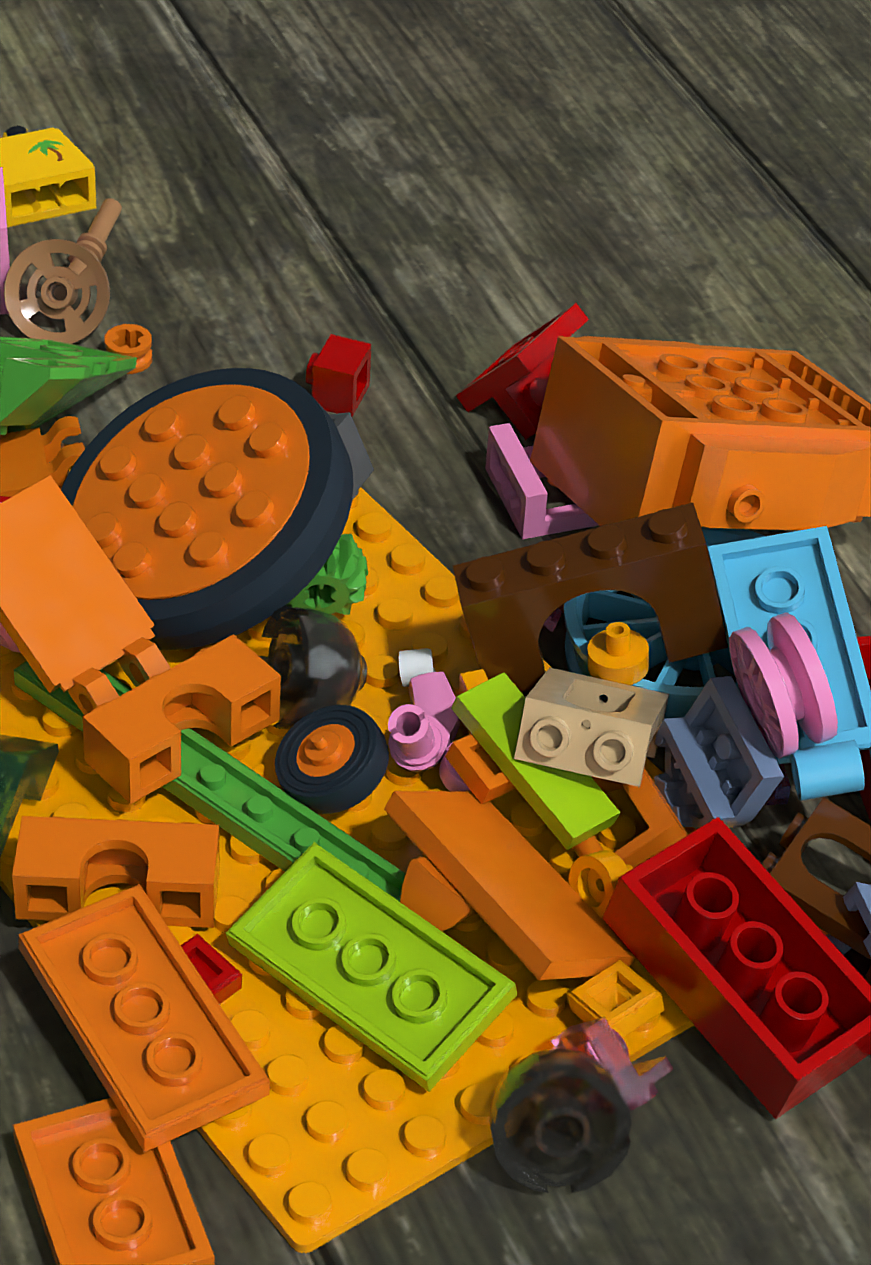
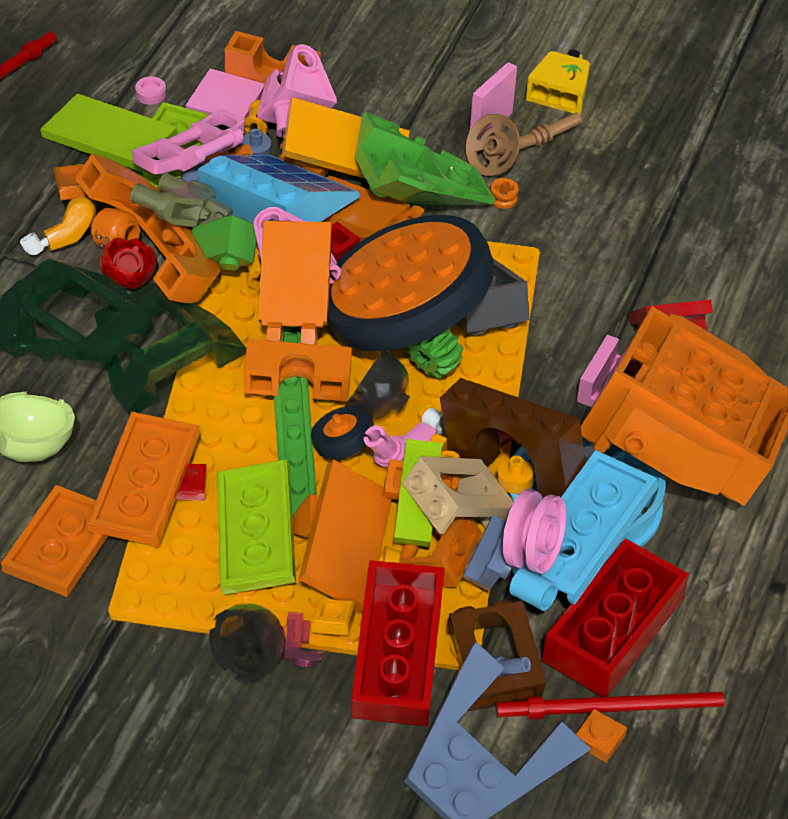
camera: 45 degrees right, 5 degrees up
orange arch [12,816,220,928] -> none
red plate [306,334,371,417] -> none

